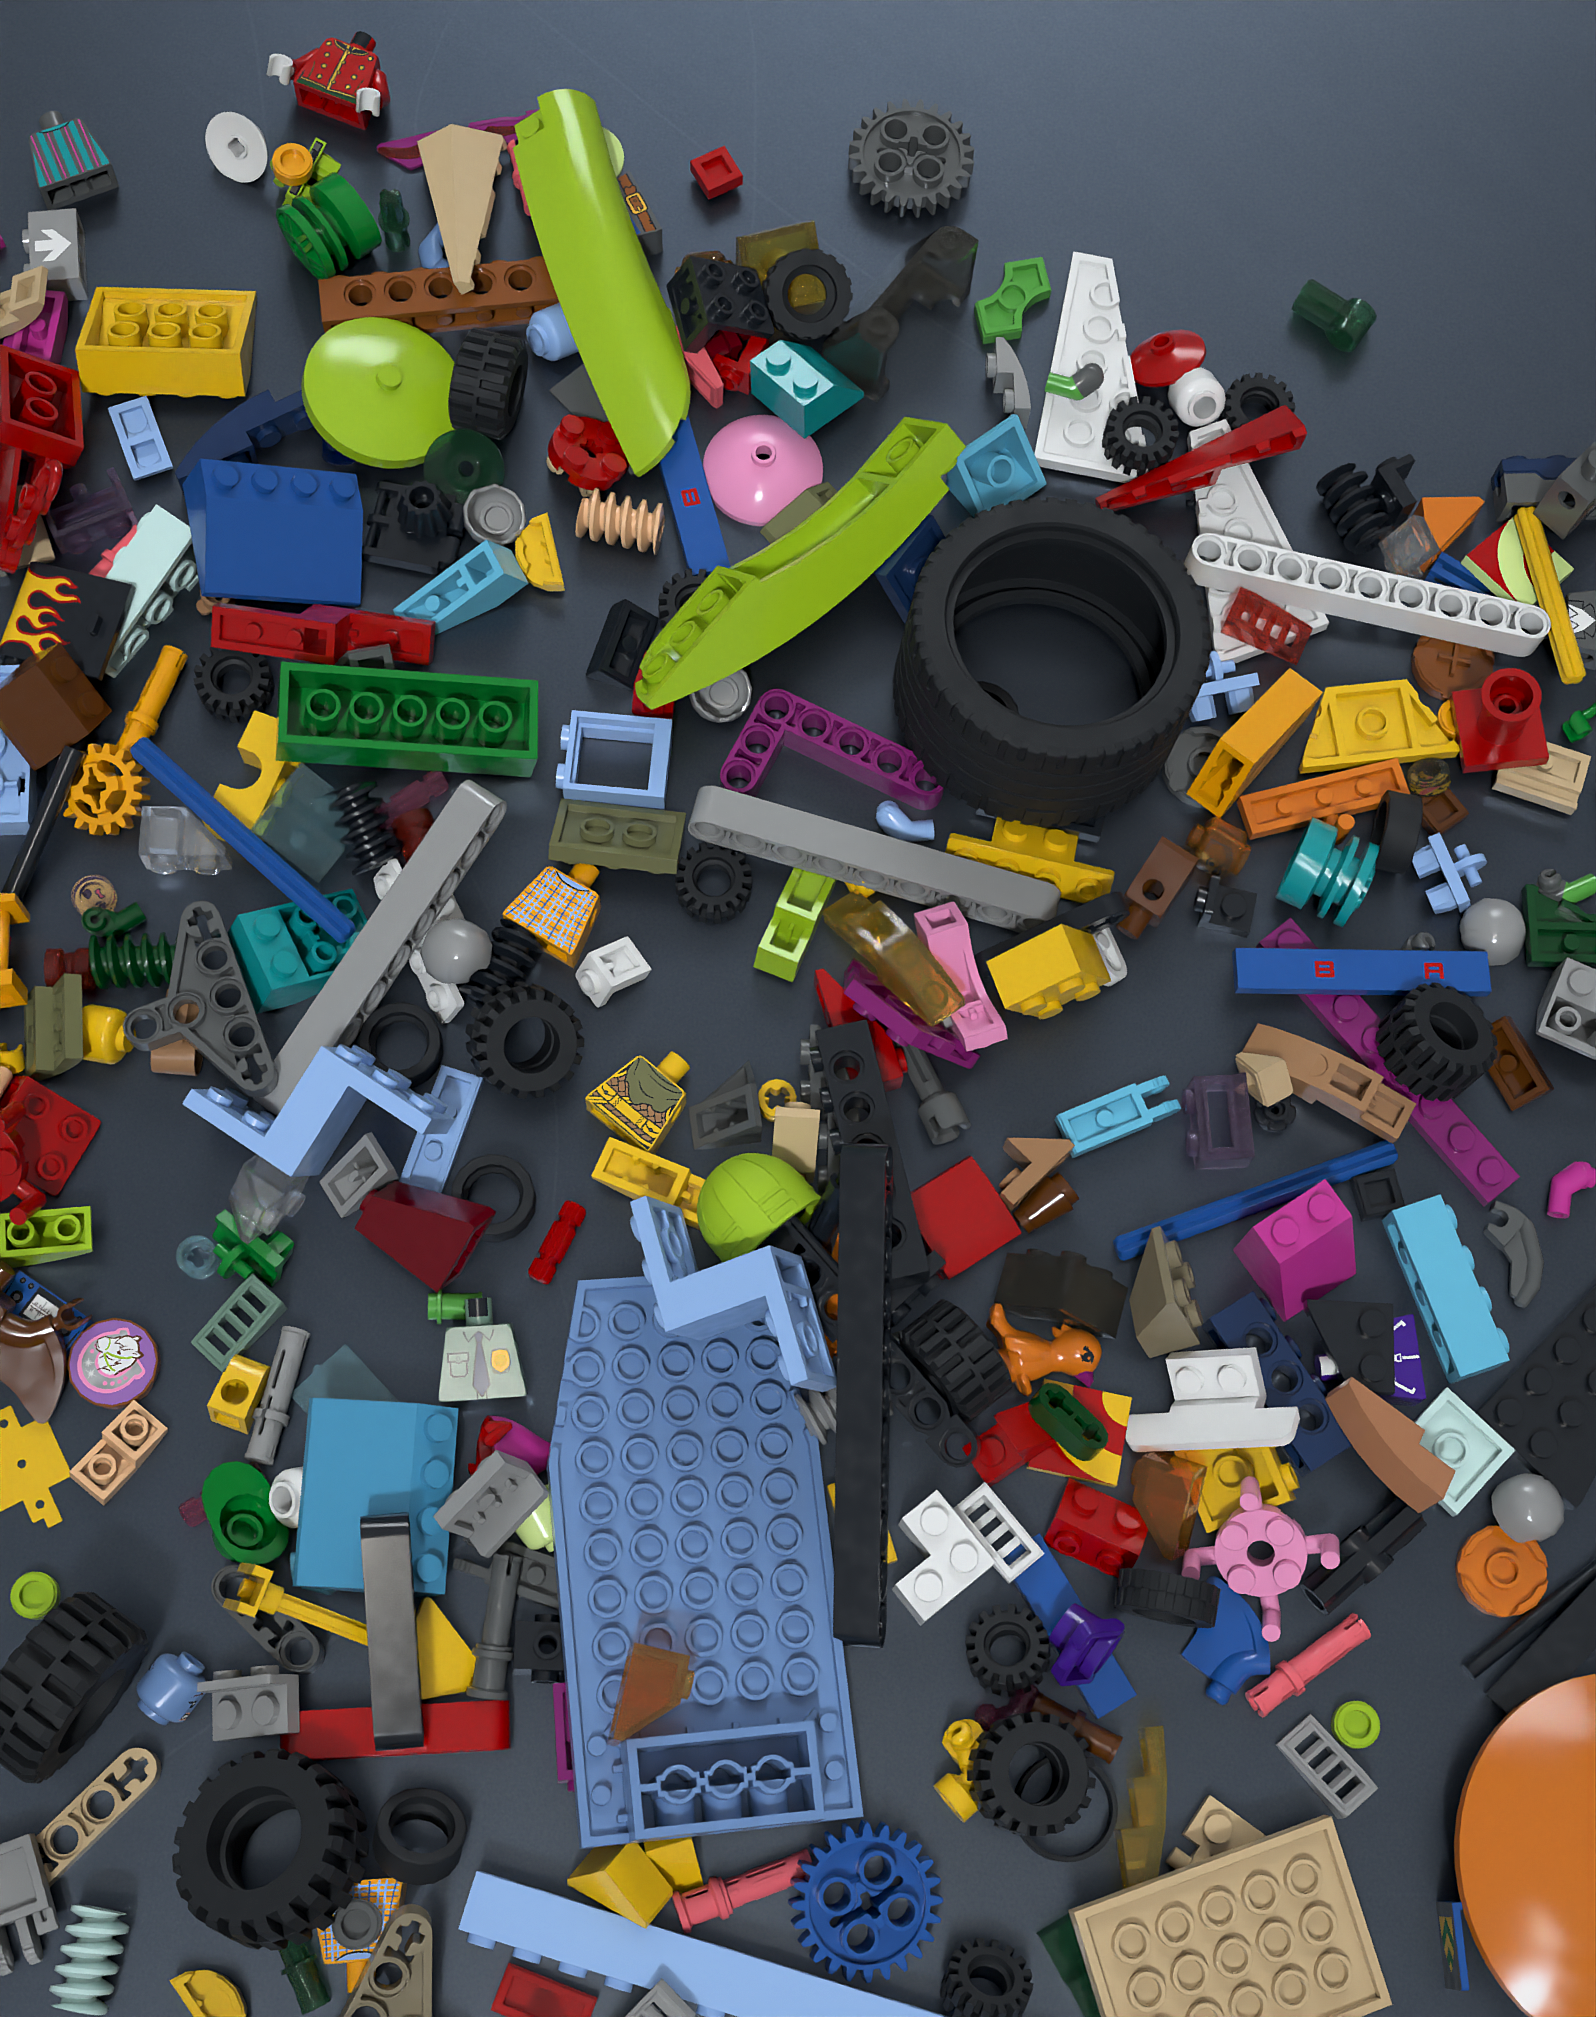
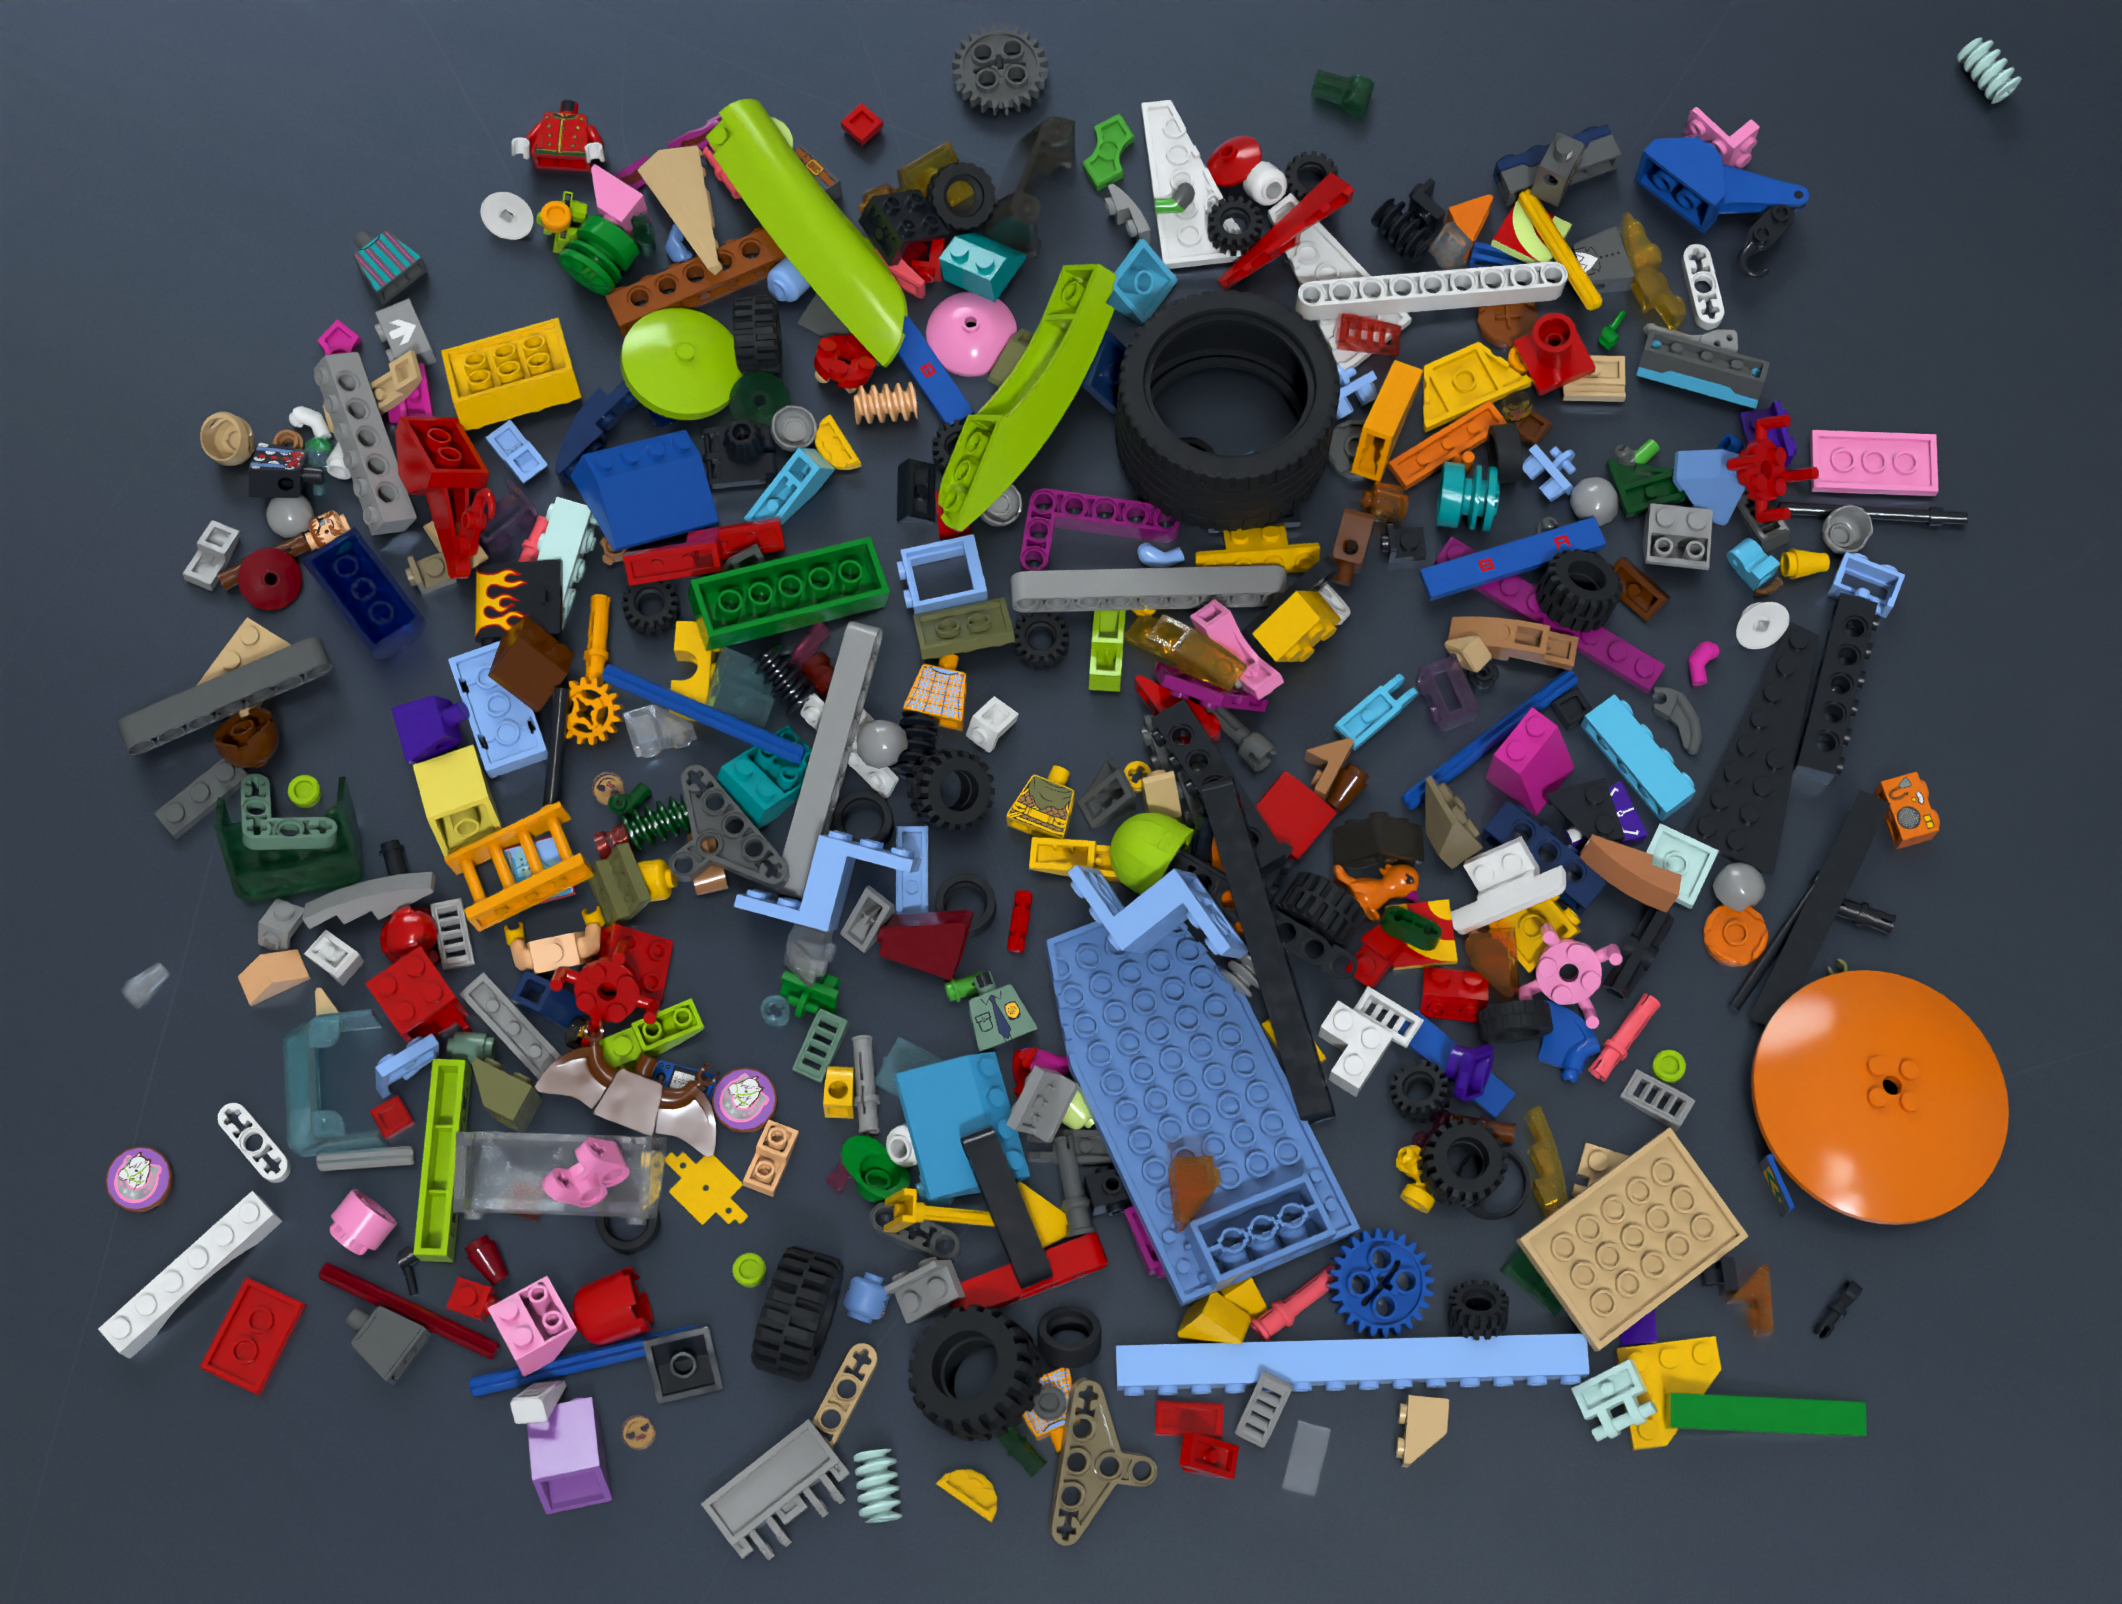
camera: 10 degrees left, 0 degrees up
none -> bright pink slope [591,164,651,242]

